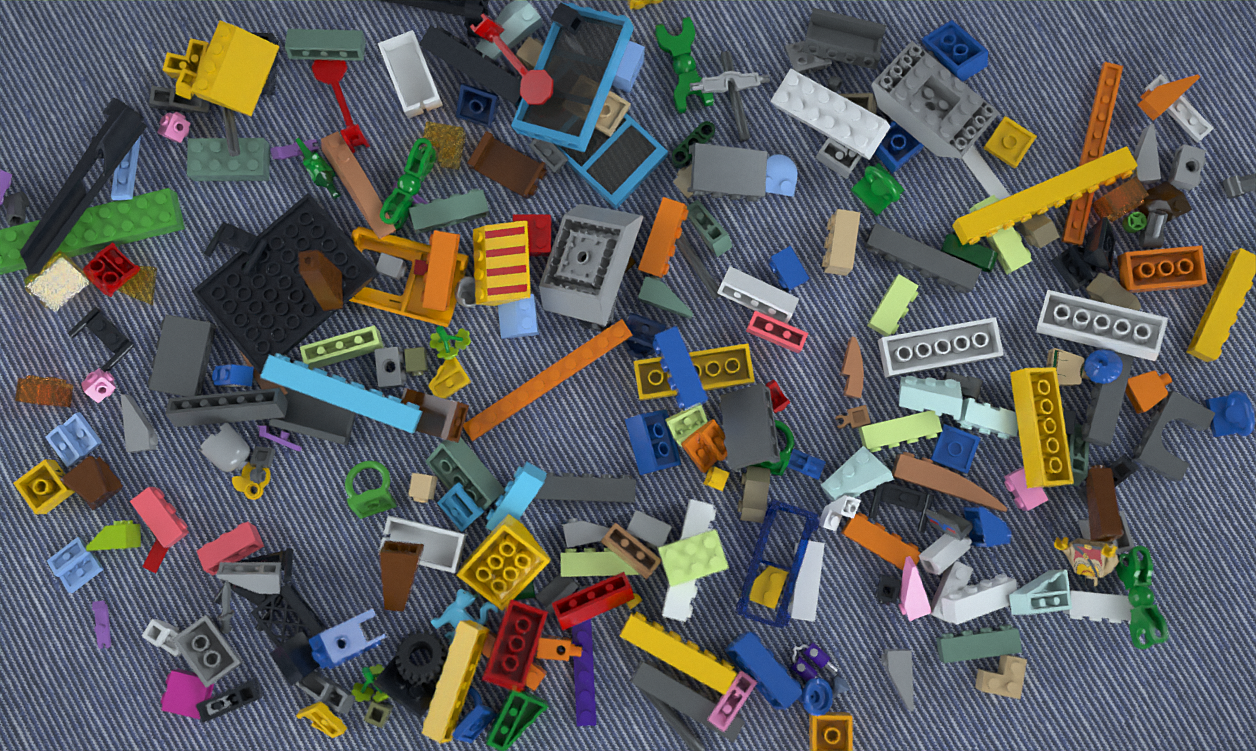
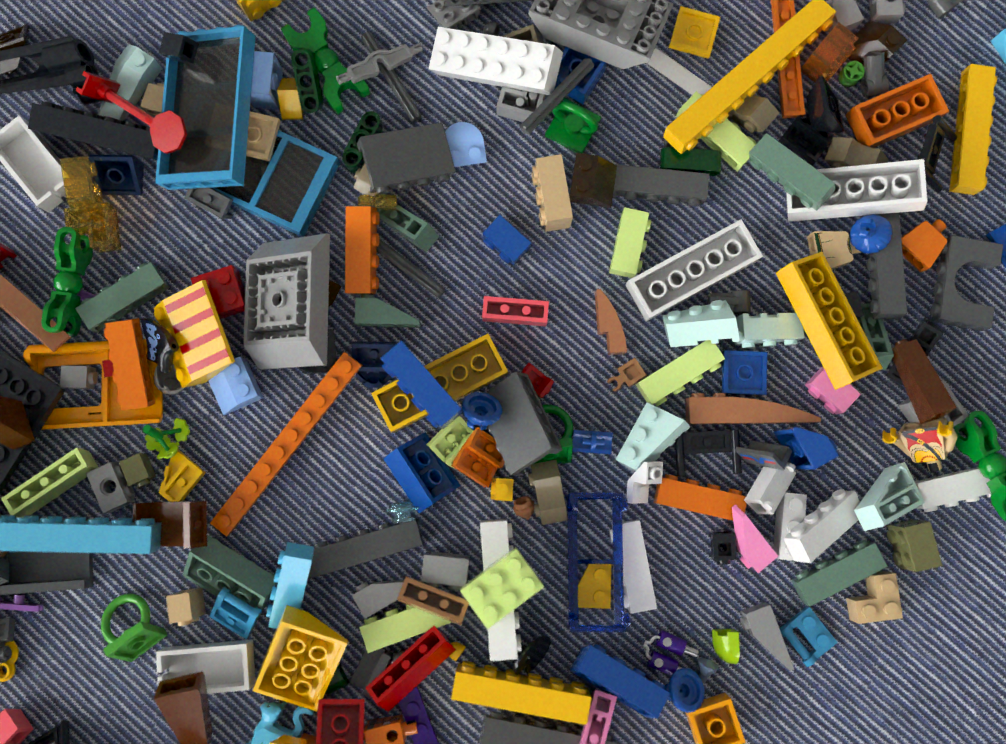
camera: 20 degrees left, 0 degrees up
reddish brown panel [467,131,548,200] -> none
white brick [717,266,799,324] -> none
none -> clear yellow brick [60,156,103,211]
none -> black arm [141,318,179,373]
none -> yellow slope [277,78,303,120]
none -> dark green beam [291,48,323,113]
none -> clear yellow bar [358,194,397,210]
none -> clear light blue piece [386,501,419,522]
none -> blue hair [461,392,502,430]
none -> nougat plate [513,496,534,520]
none -> black piece [513,635,551,675]
none -> dark grey axle [520,58,594,135]
none -> dark brown slope [569,153,617,208]
none -> lime brick [712,628,740,664]
none -> sand green brick [749,133,836,211]
none -> dark azure plate [779,606,838,667]
none -> olive brick [887,519,942,572]
none -> black plate [917,115,957,193]

